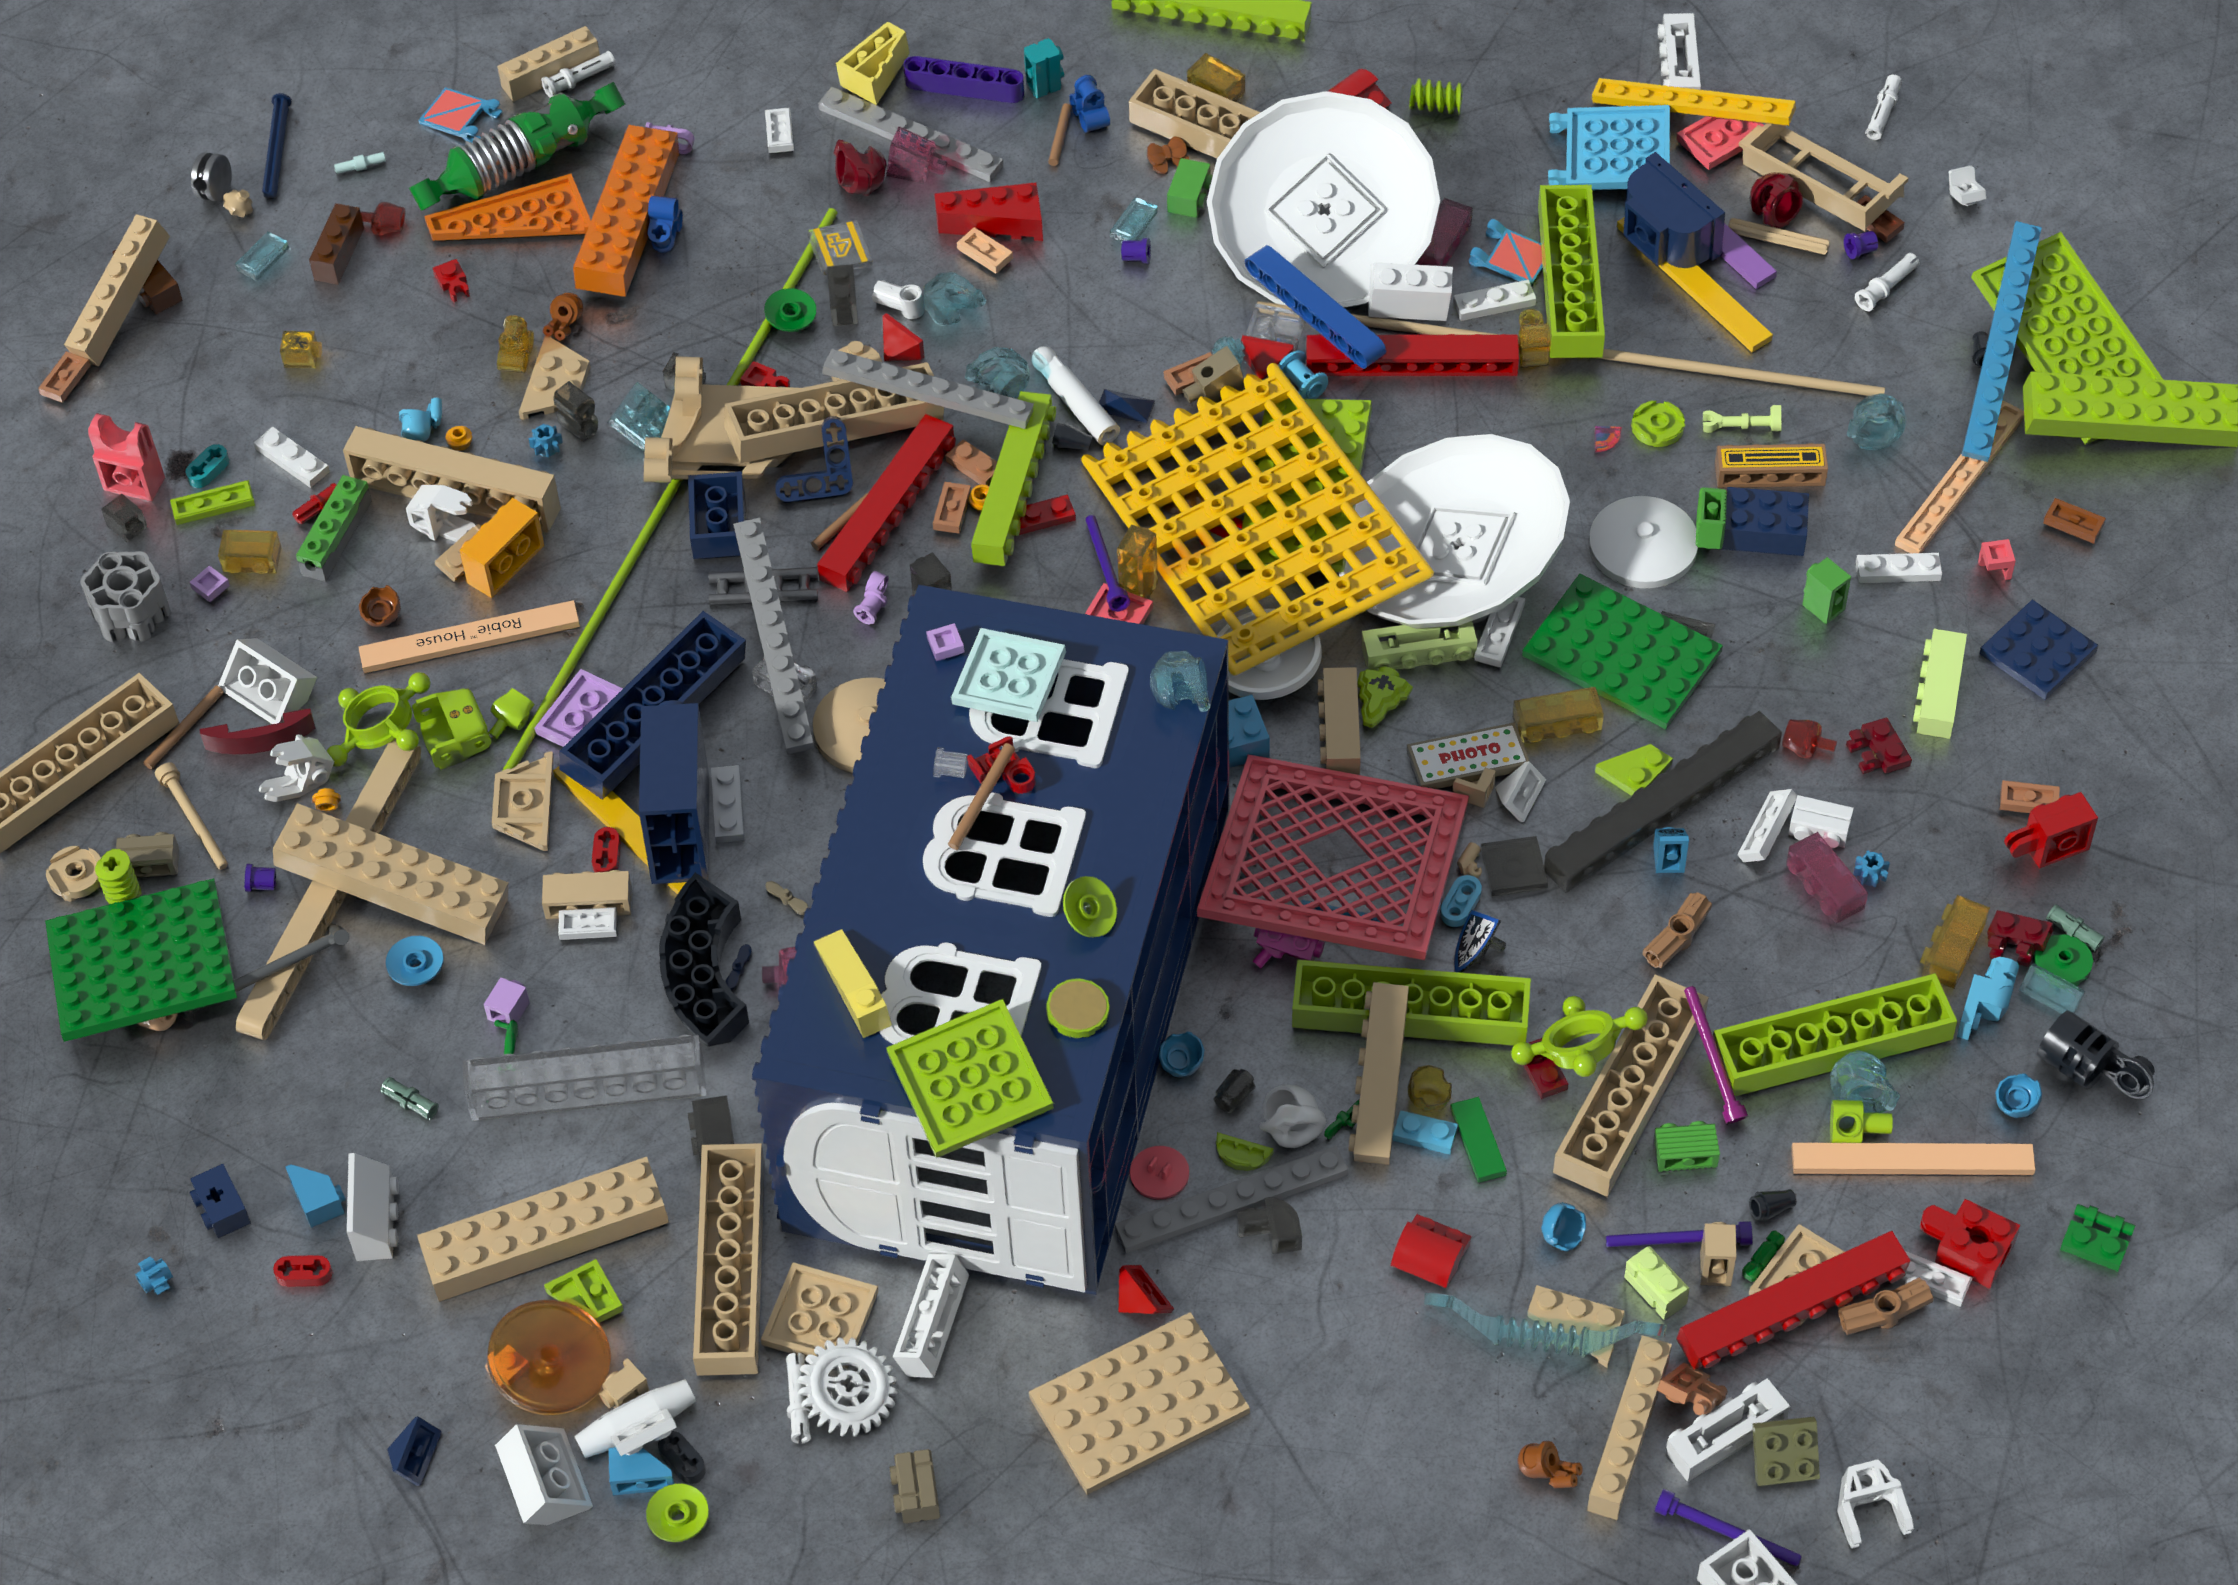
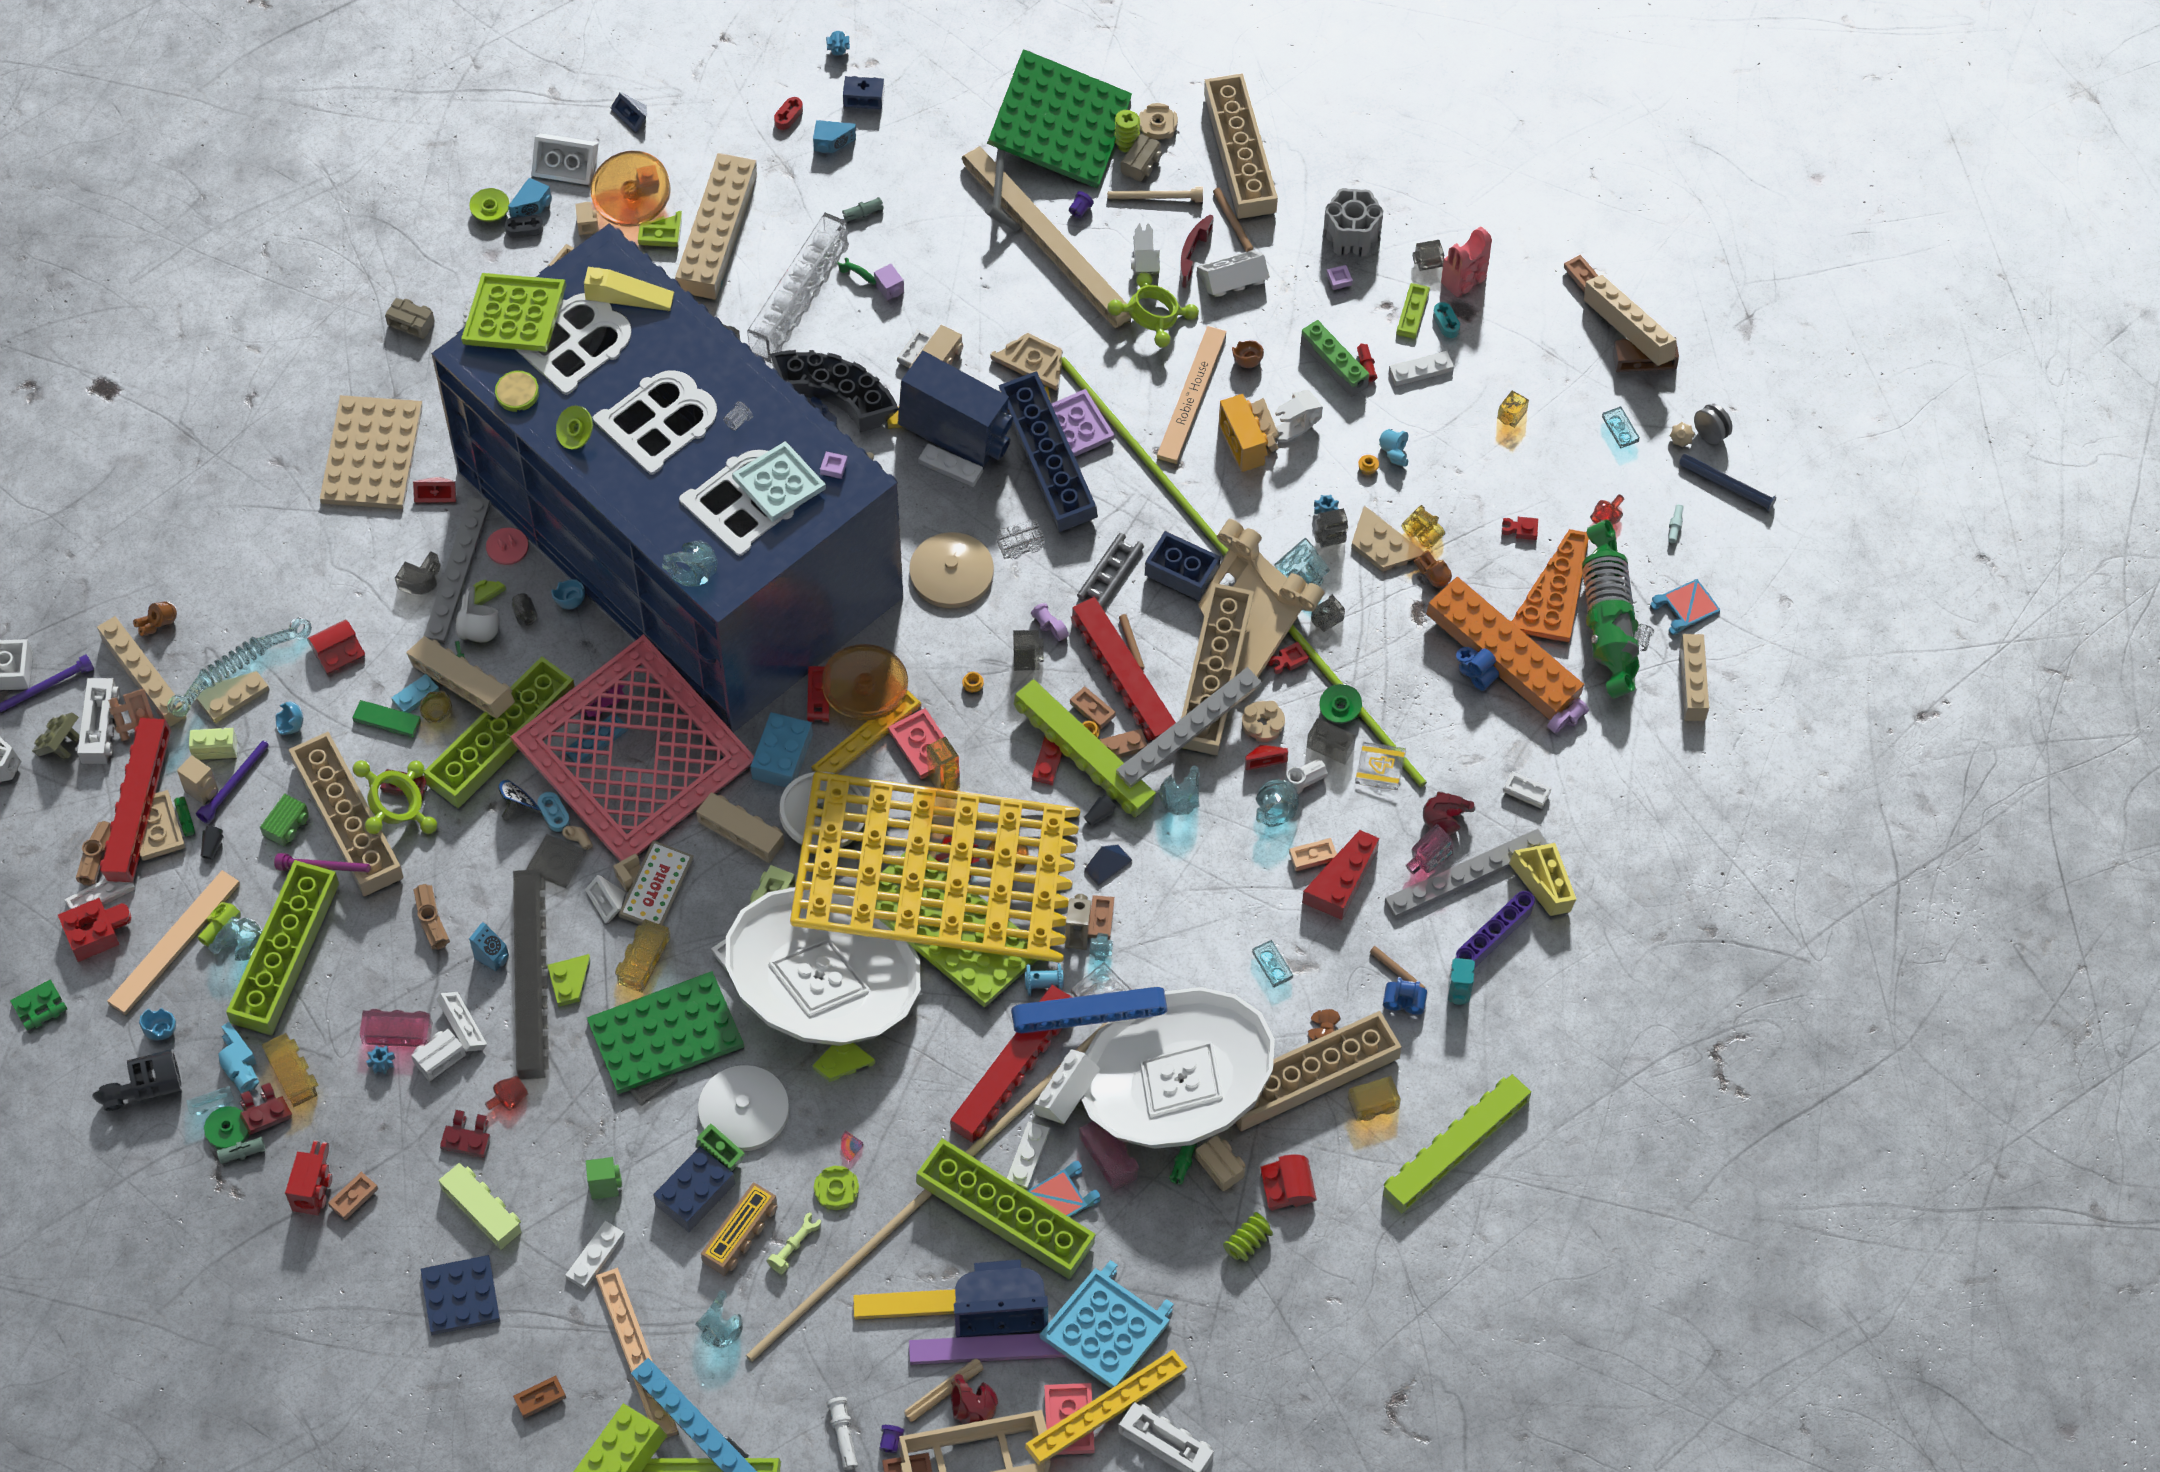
camera: 120 degrees right, 5 degrees up
clear yellow brick [218,530,282,574] -> none
tan brick [273,803,509,945] -> none
reddish brown brick [309,203,364,285] -> none
light orange plate [312,788,341,811] -> none
tan brick [343,426,561,532] -> none
white slope [347,1153,399,1261] -> none
dark azure dish [386,936,444,986] -> none
lime piece [412,688,492,770] -> none
lime piece [488,688,535,739] -> none
white pin [541,51,616,98] -> none
white plate [574,1379,696,1458] -> none
light grey plate [733,518,815,755] -> none
dark blue beam [775,416,853,502] -> none
medium nougat bar [948,743,1015,850] -> none
red piece [967,736,1036,794] -> none
white piece [1031,346,1120,445] -> none
dark purple piece [1085,515,1130,612] -> none
dark purple bush [1121,238,1151,264] -> none
bright green brick [1167,158,1213,218] -> none
red slope [1241,335,1294,380] -> none
lime rock [1357,666,1413,728] -> none
clear yellow piece [1518,309,1550,368] -> none
coral panel [1978,539,2016,580] -> none

